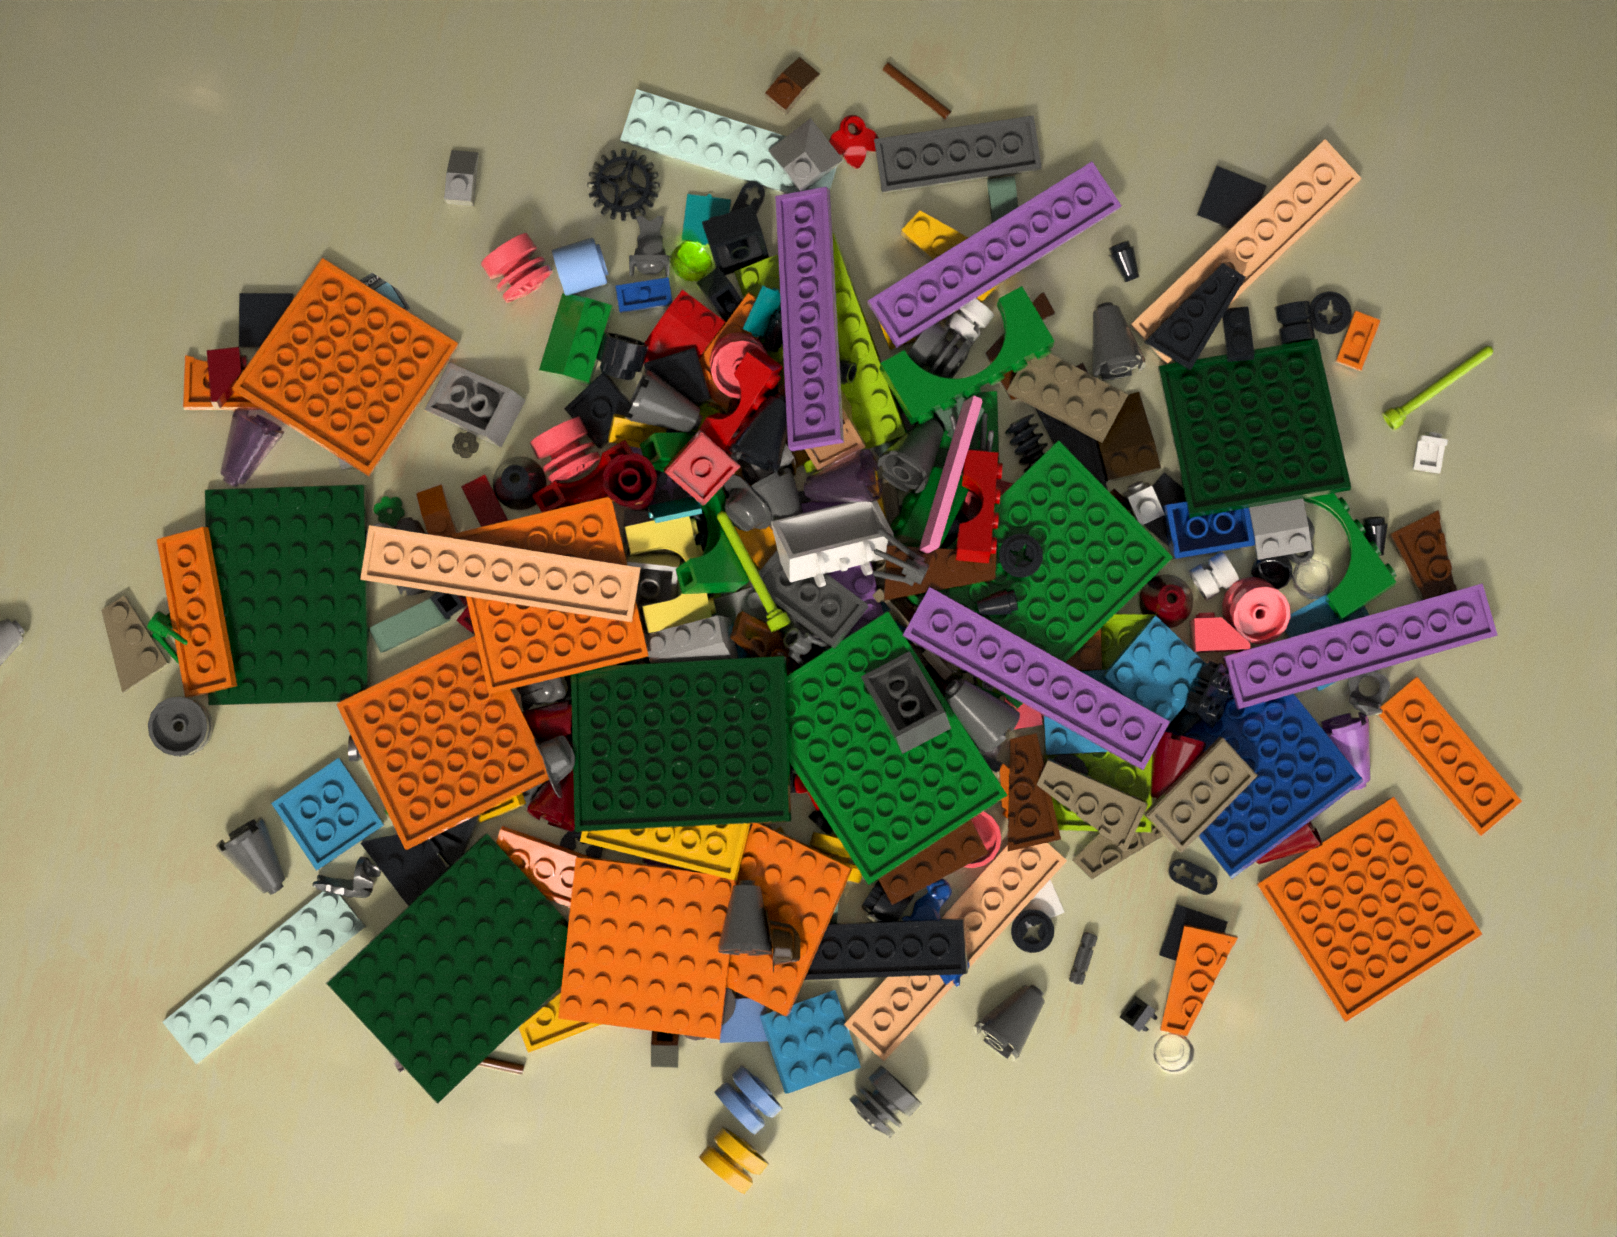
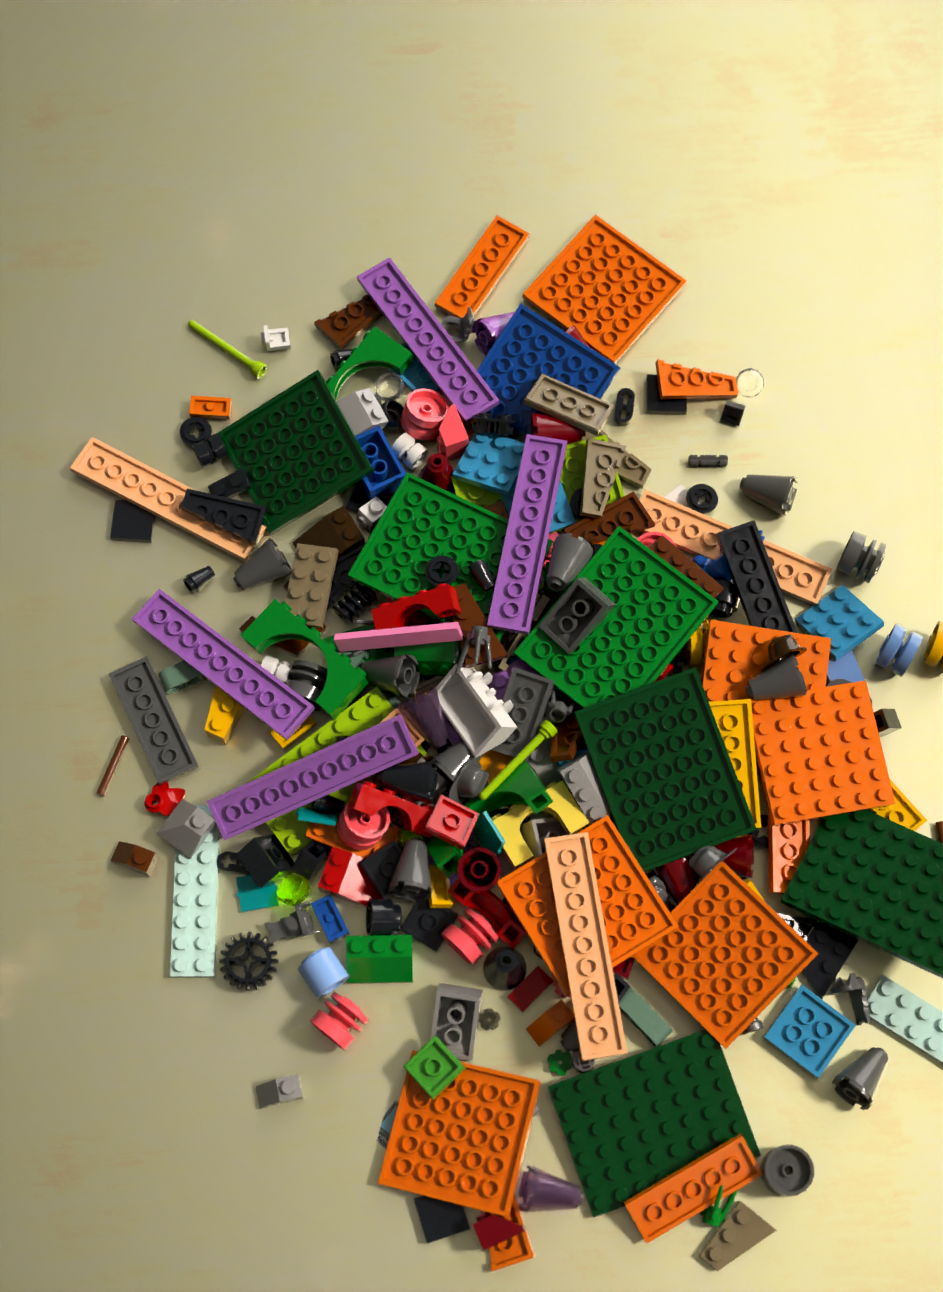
camera: 115 degrees left, 15 degrees down
none -> bright green plate [403,1035,466,1100]

